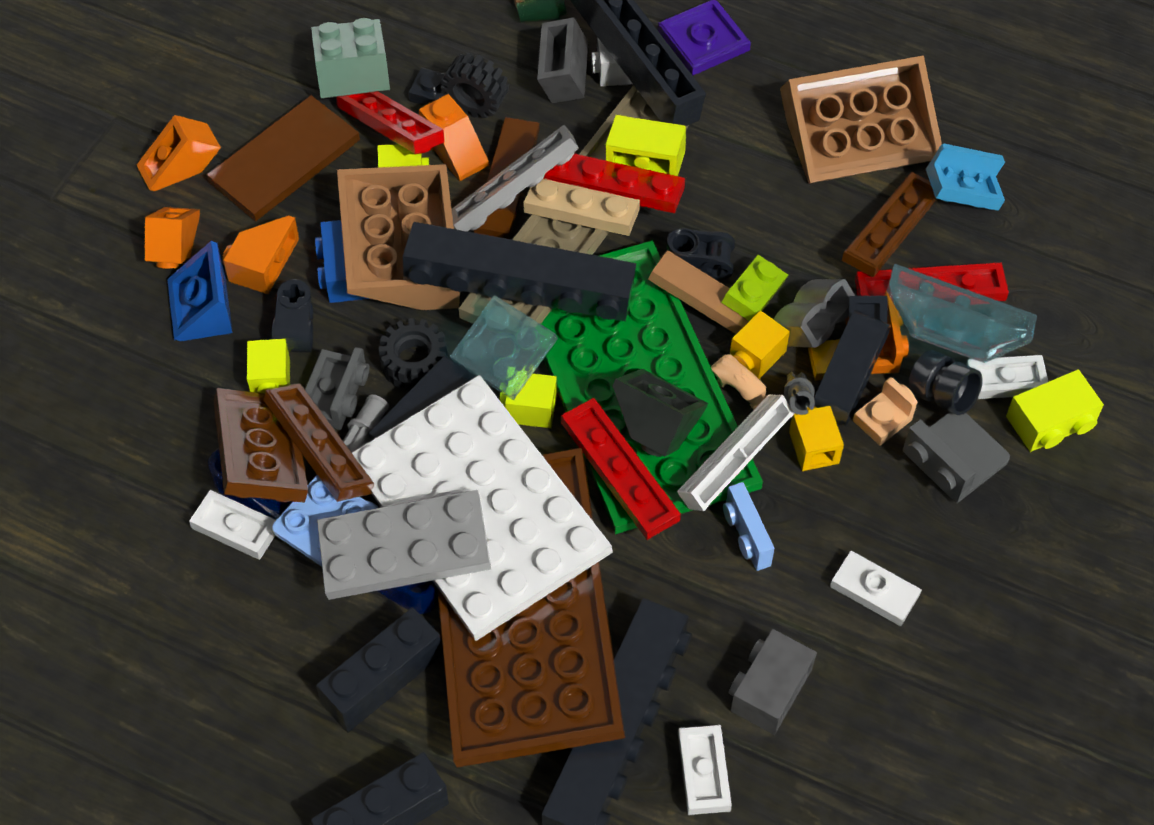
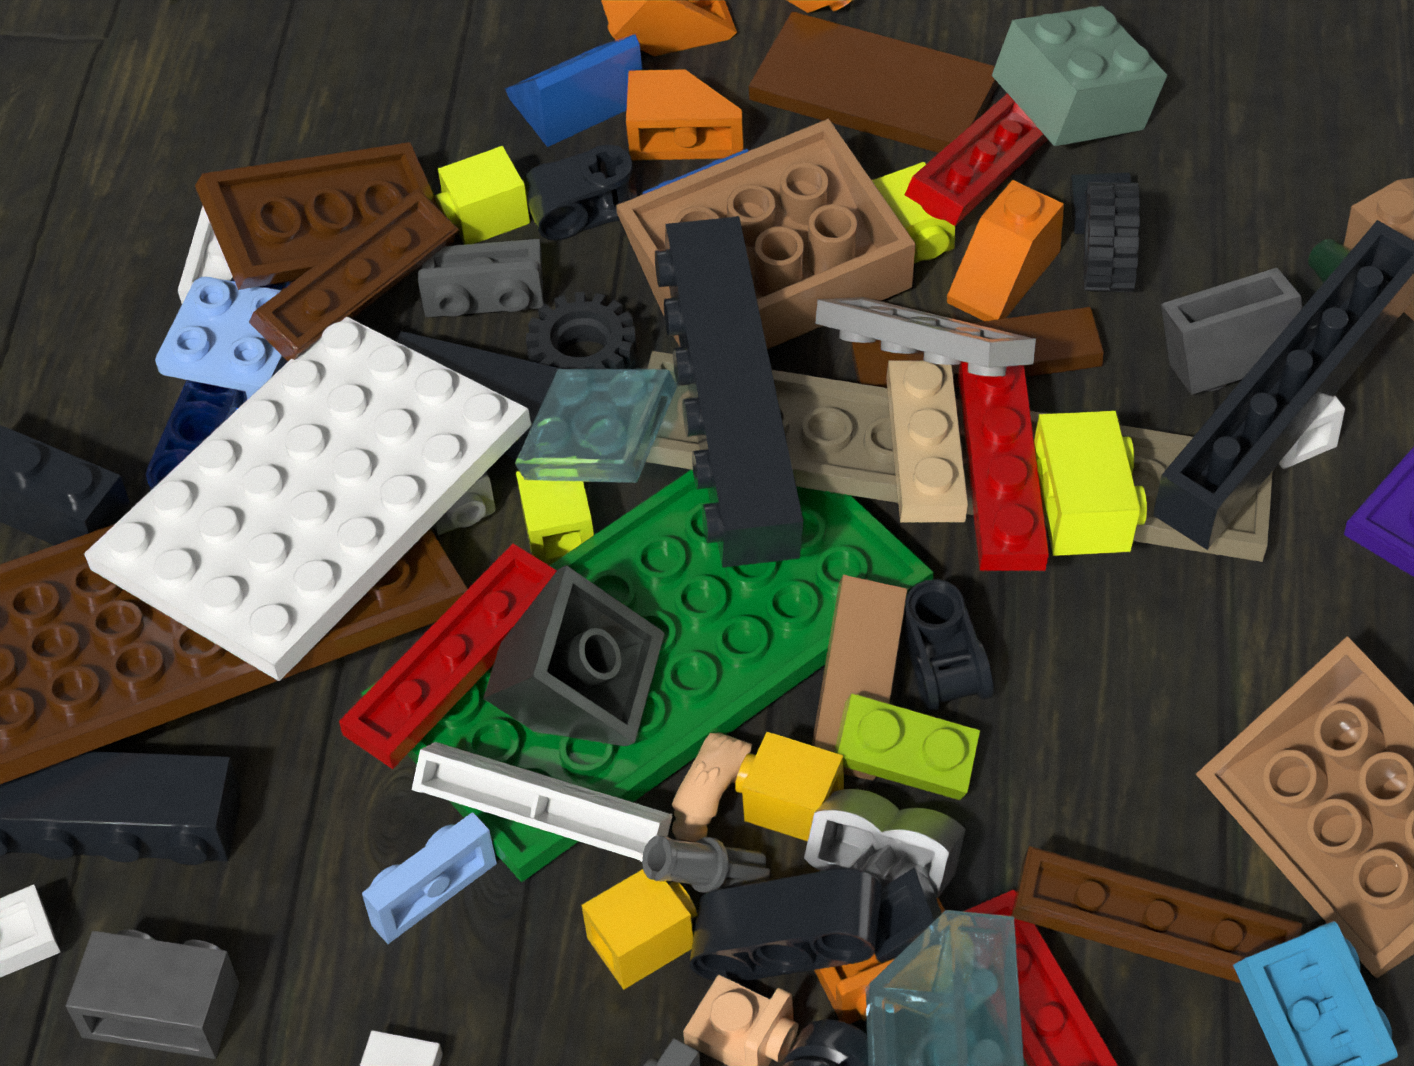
camera: 75 degrees right, 5 degrees down
light grey plate [317,490,491,600] -> none
light grey axle [343,395,389,453] -> none

